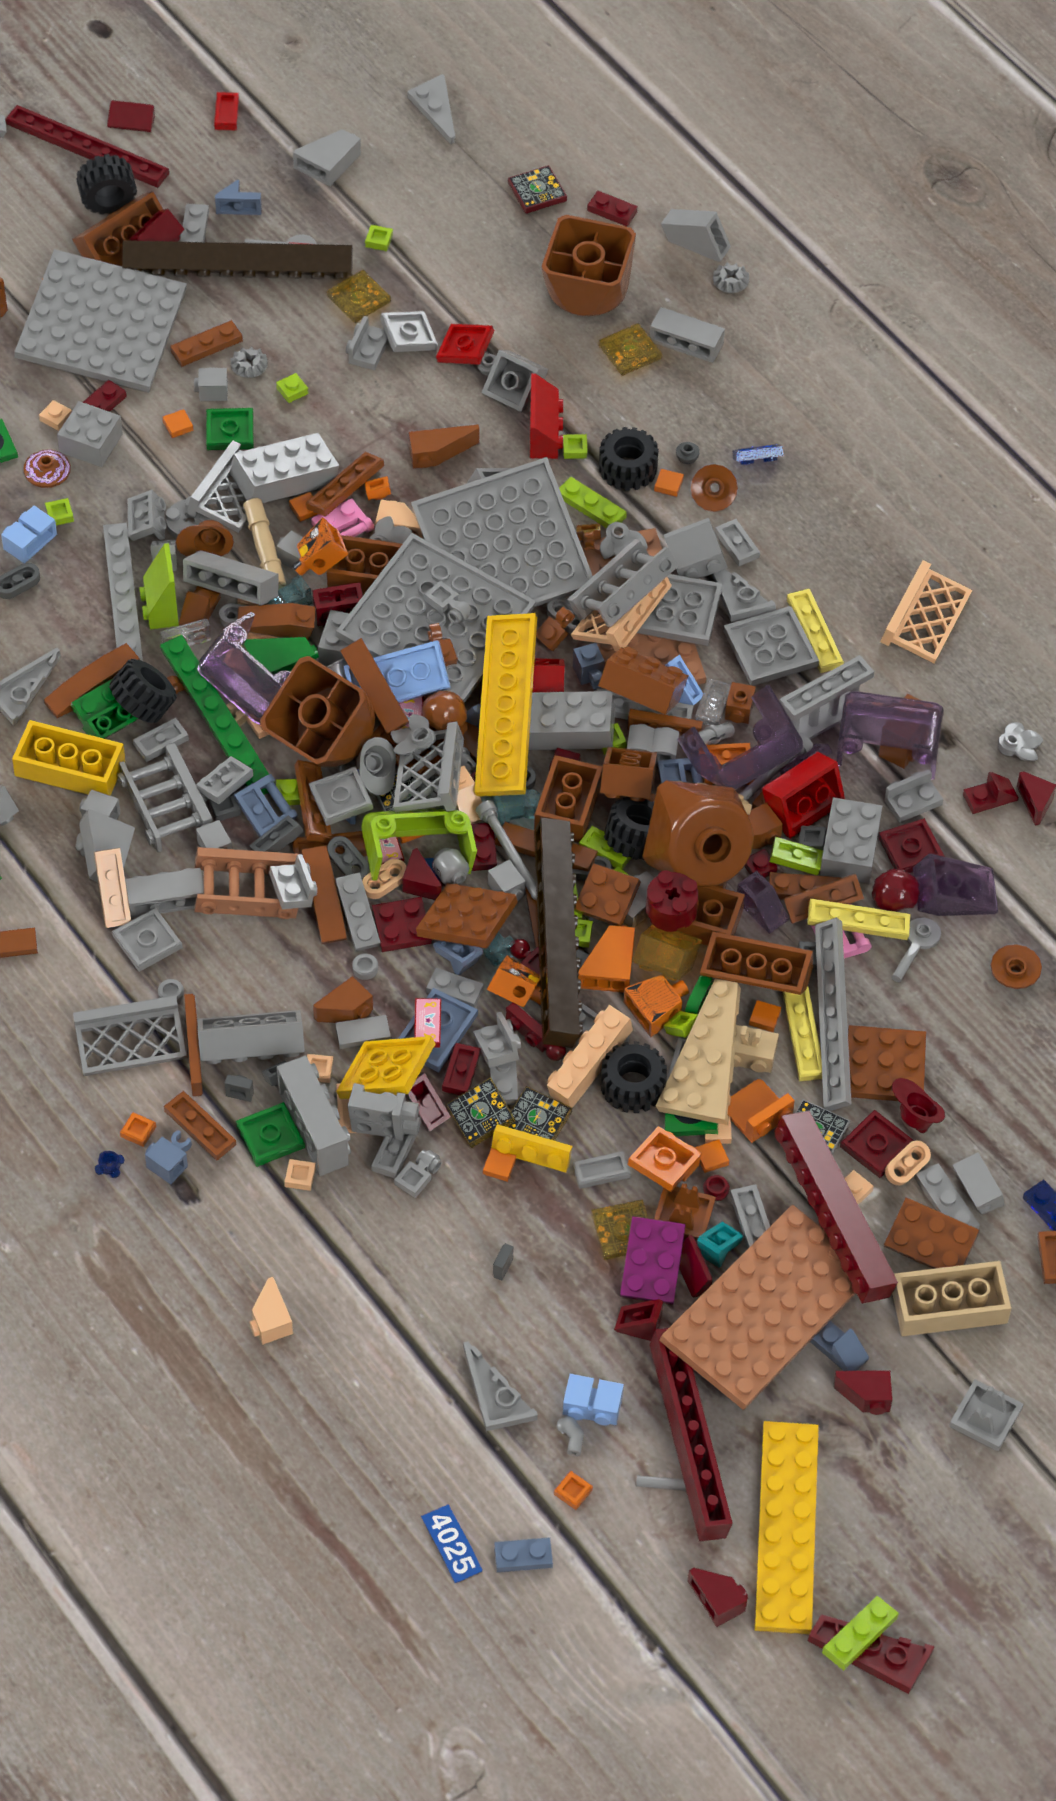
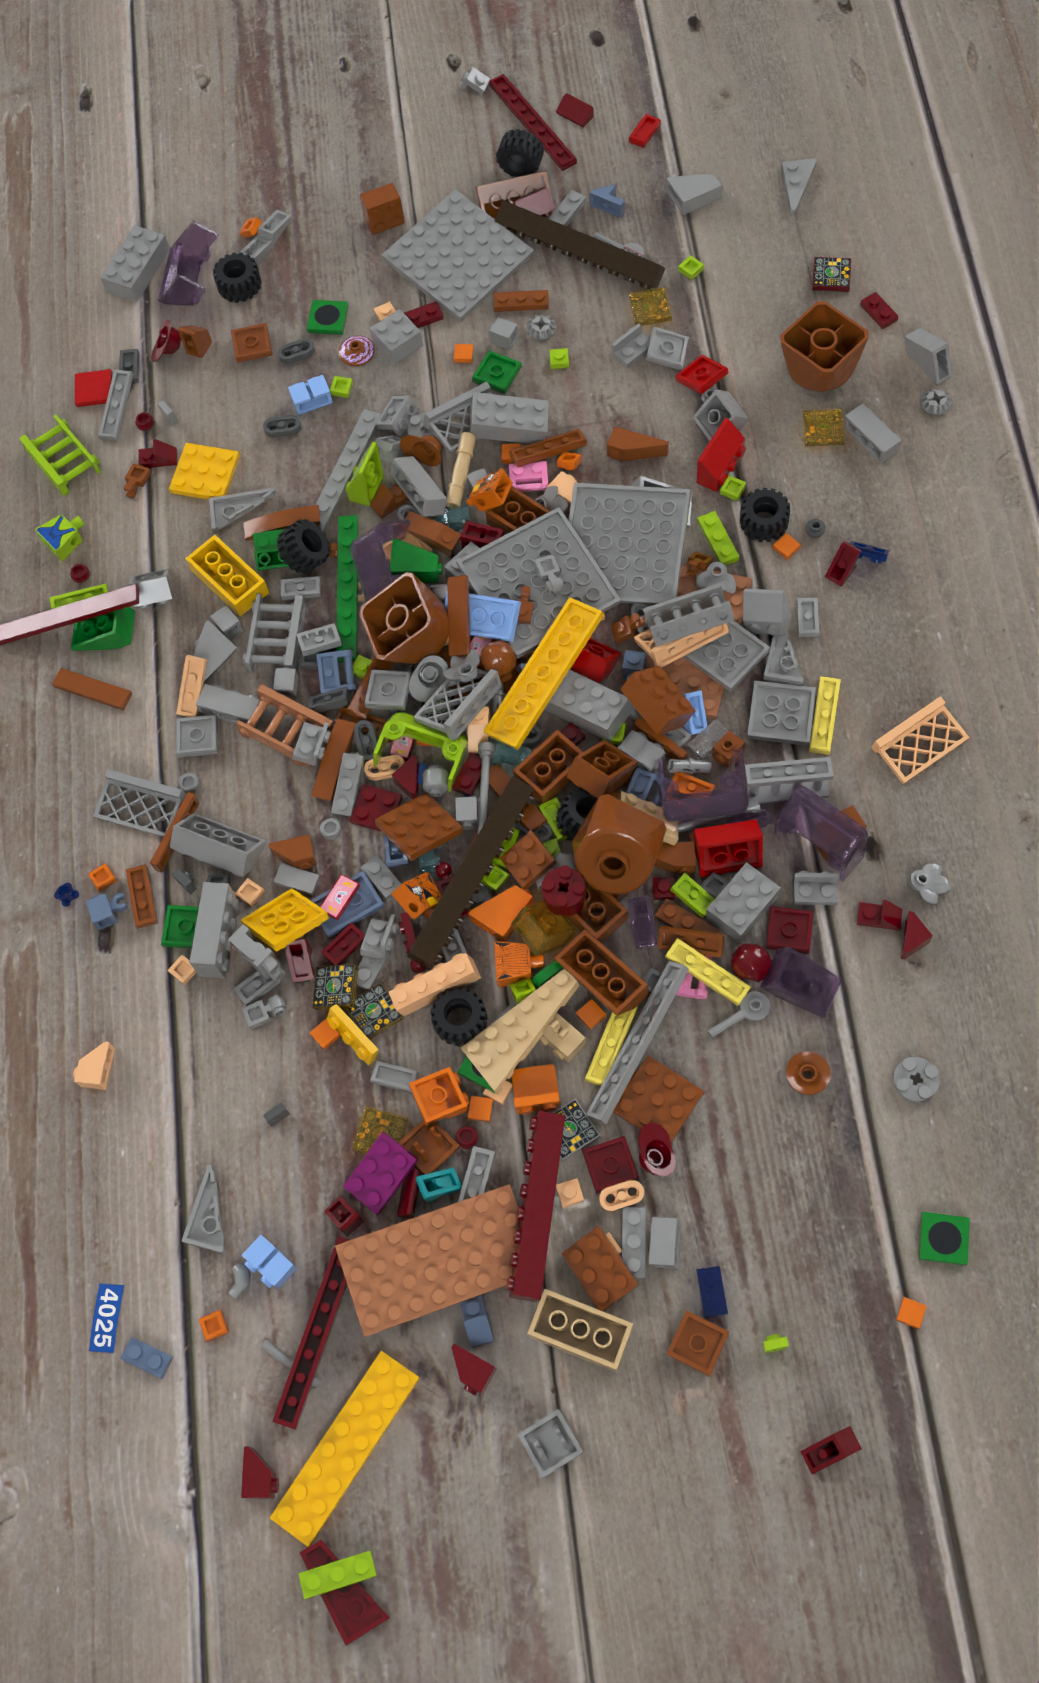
camera: 40 degrees right, 10 degrees up
clear plate [160,618,211,646] -> none
dark orange dish [691,464,738,512] -> none
none -> dark red slope [825,541,862,586]

